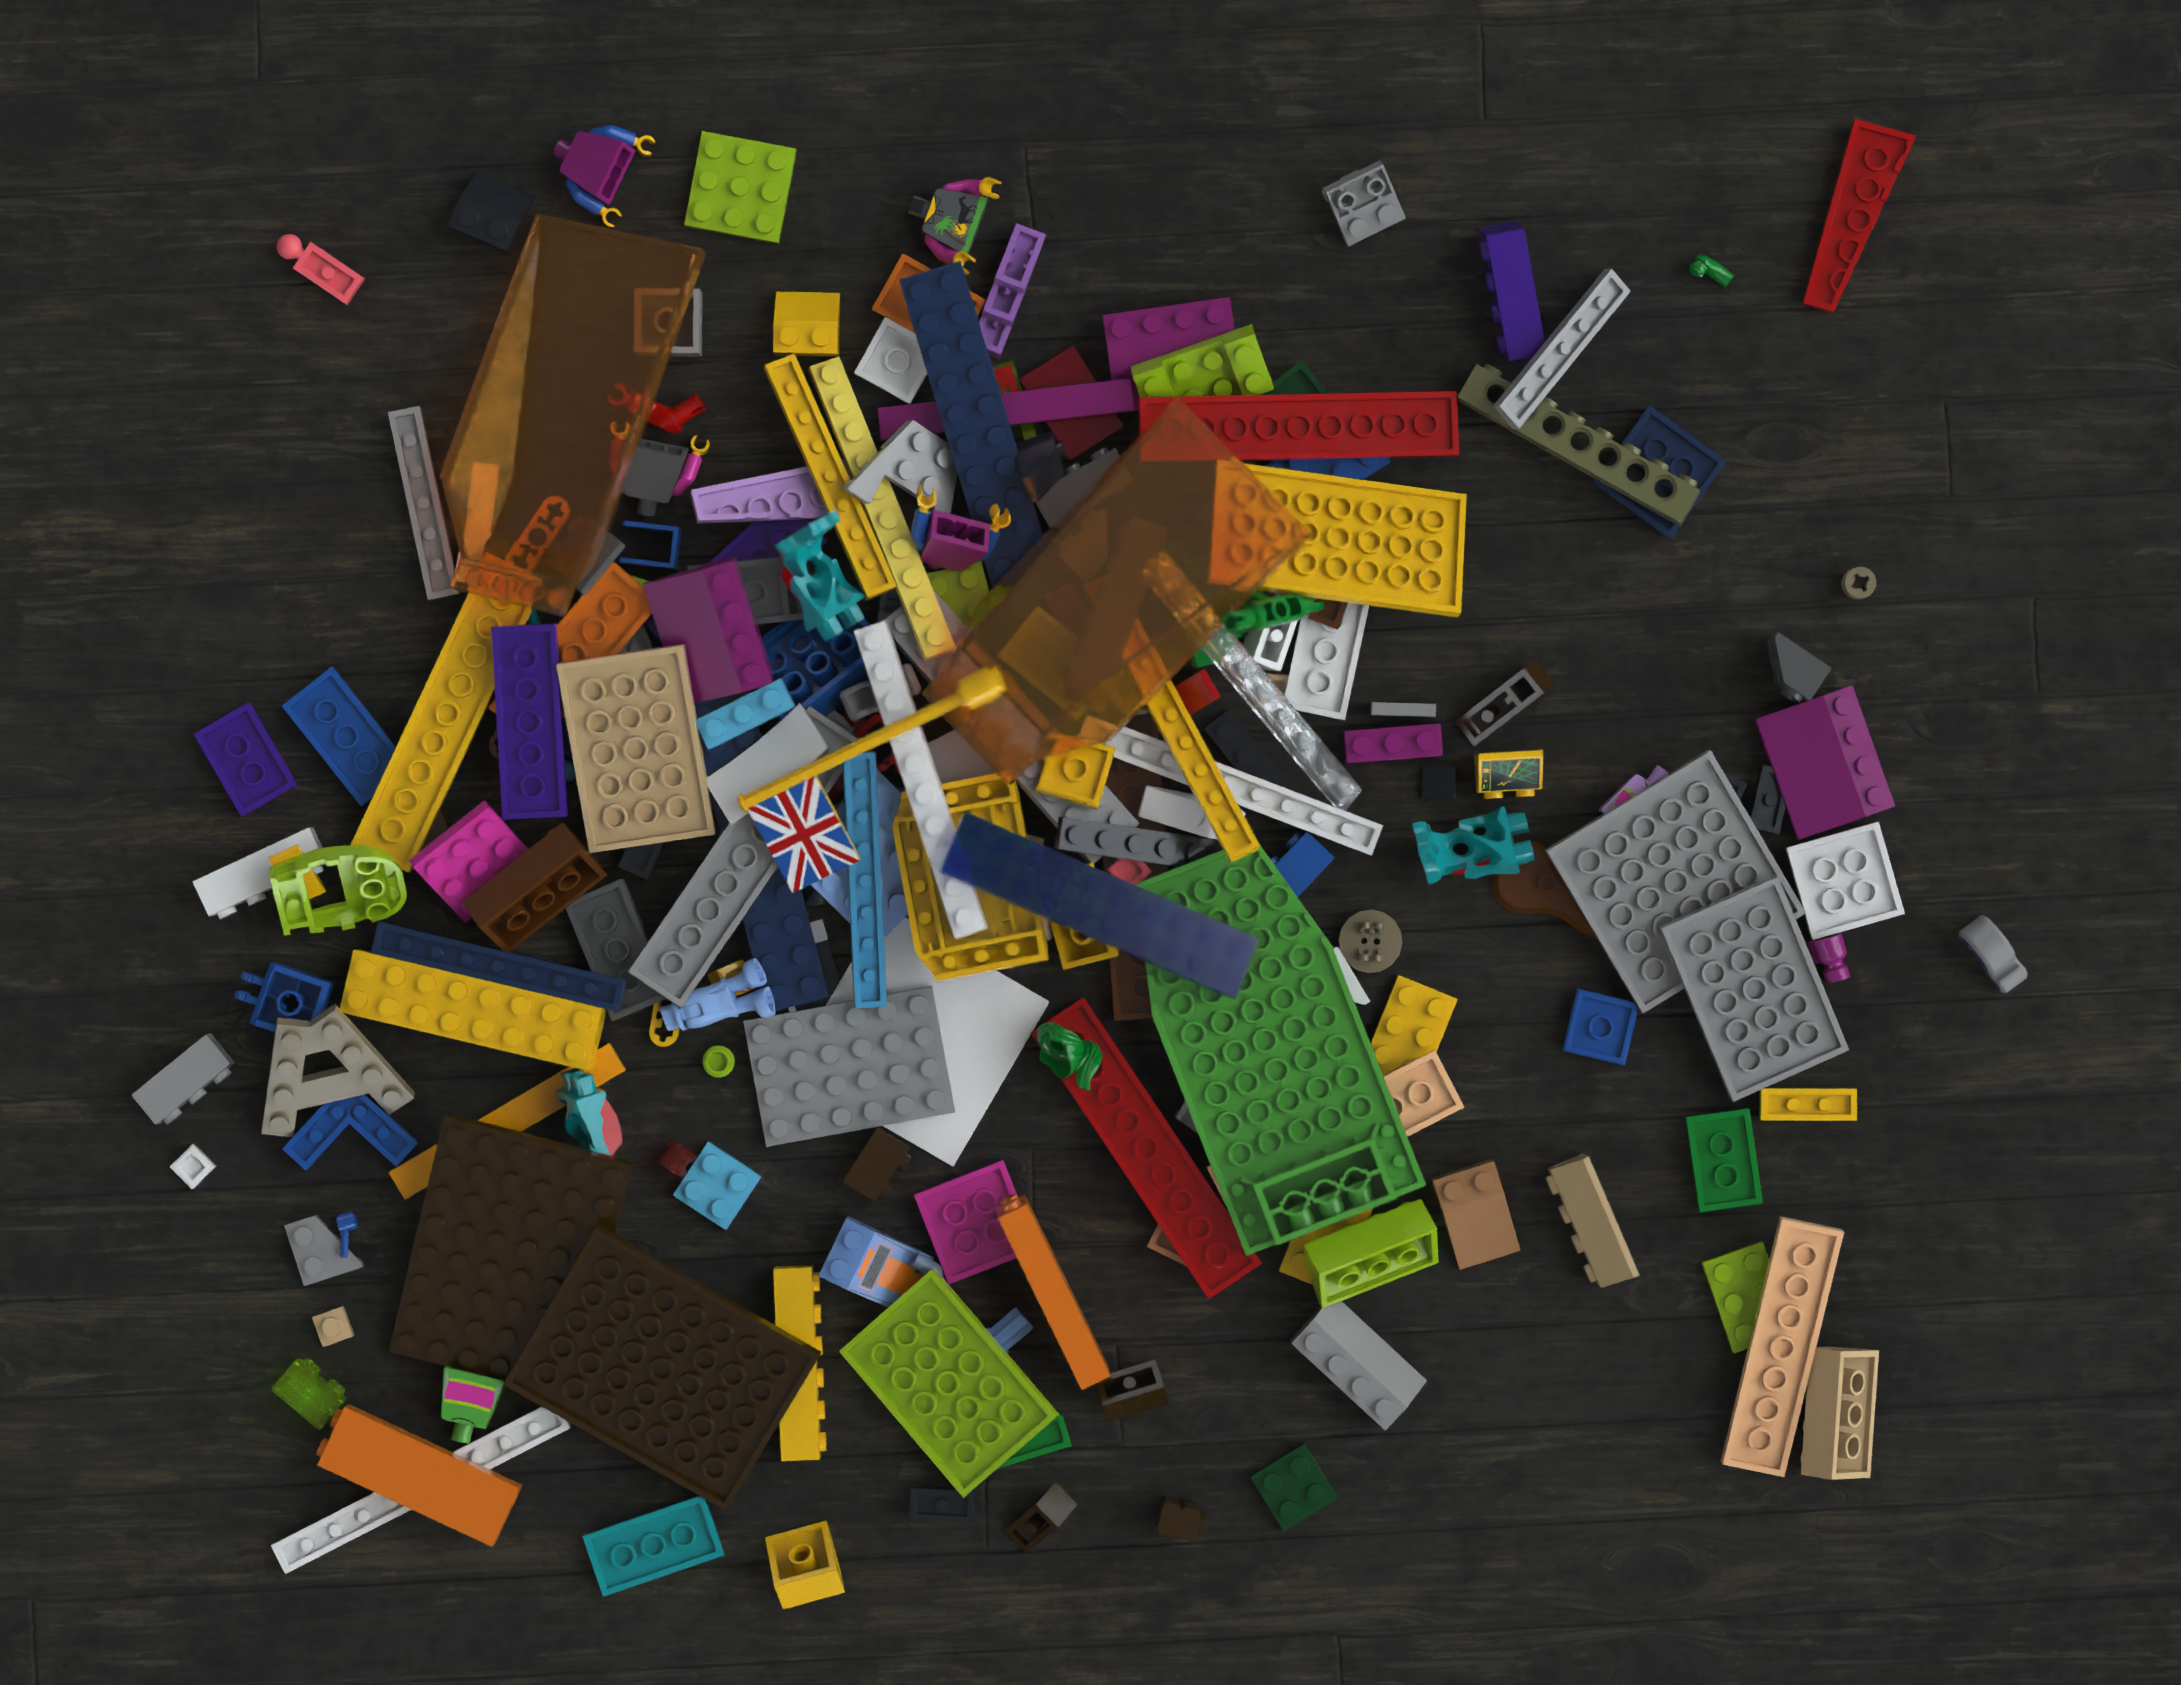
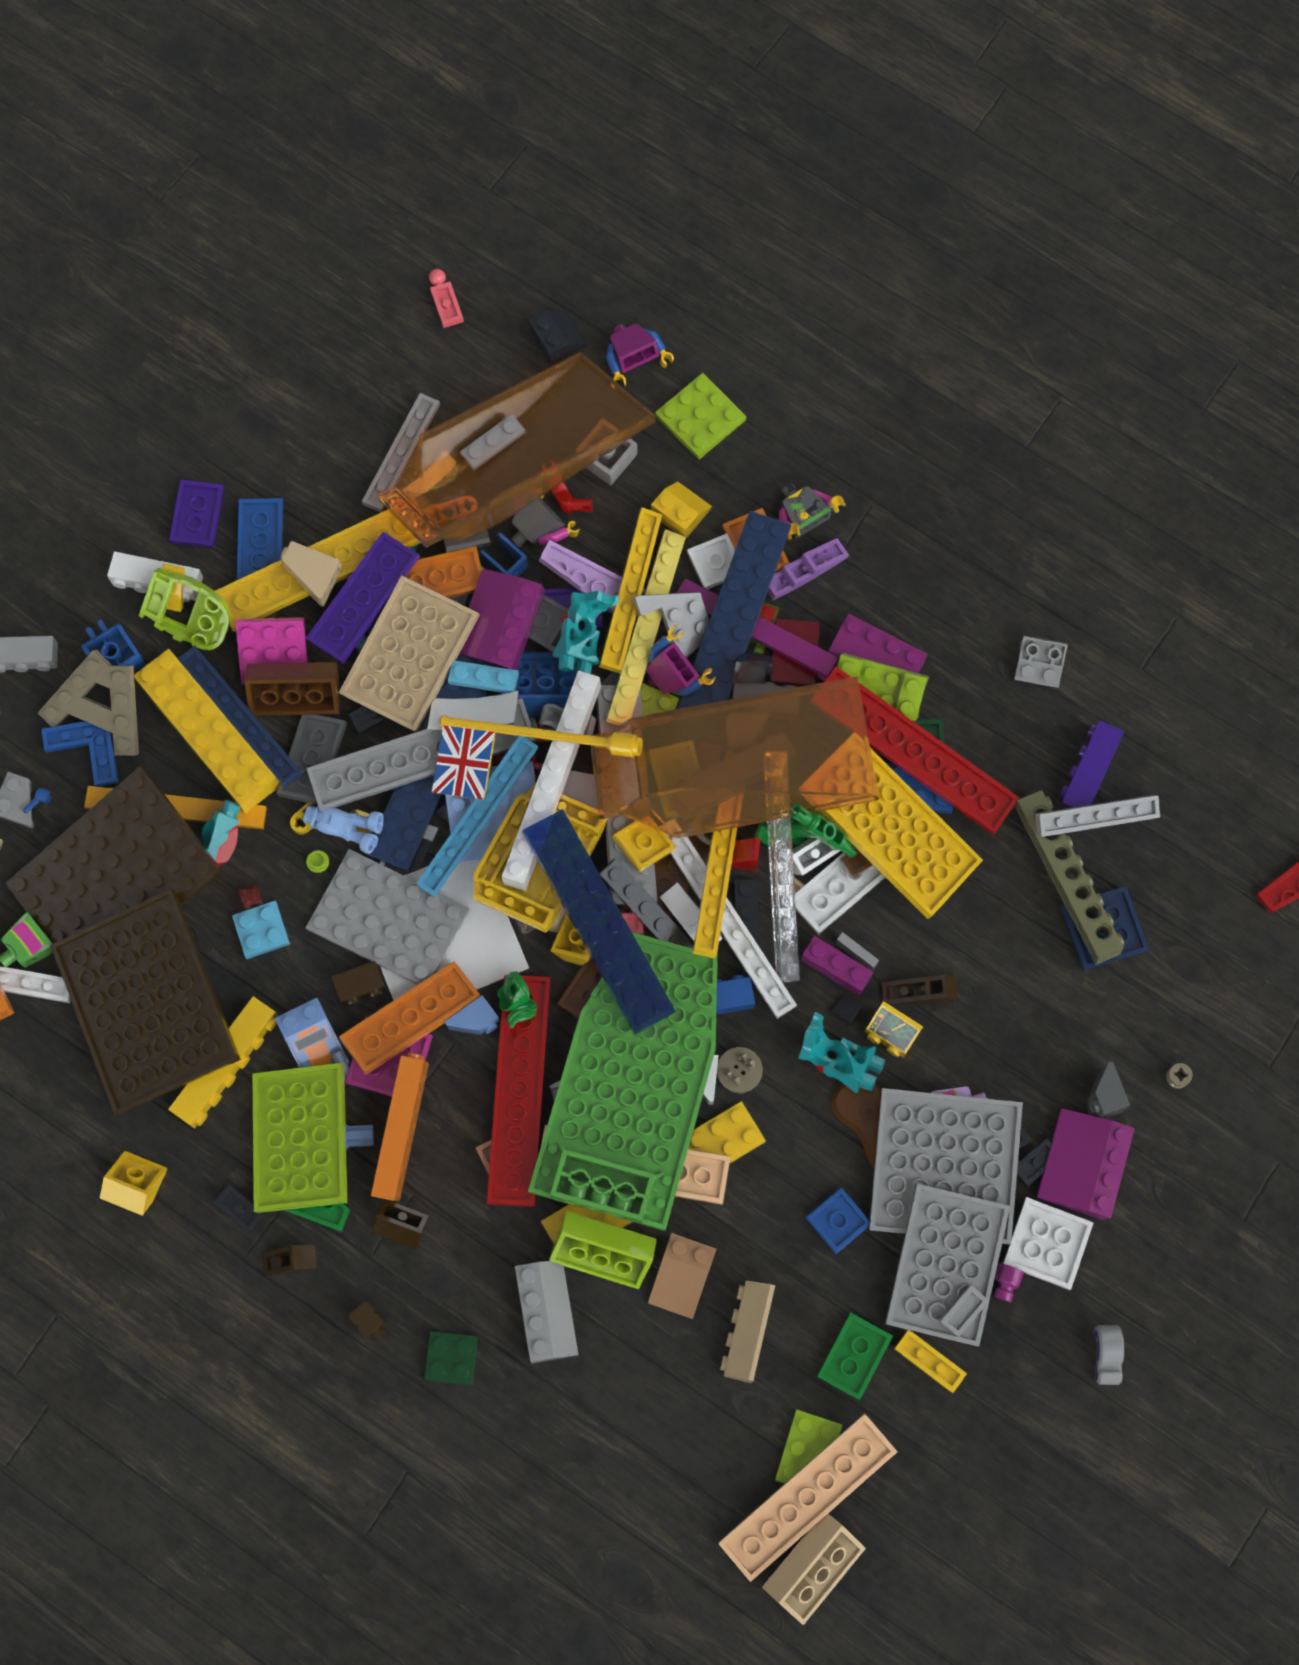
camera: 35 degrees right, 15 degrees down
teal plate [582,1495,725,1597] -> none
green arm [1689,254,1734,288] -> none
none -> tan slope [281,541,342,607]
none -> orange plate [339,961,481,1075]
none -> medium blue slope [445,995,500,1035]
none -> light grey plate [460,414,525,470]
none -> light grey tile [939,1284,989,1337]

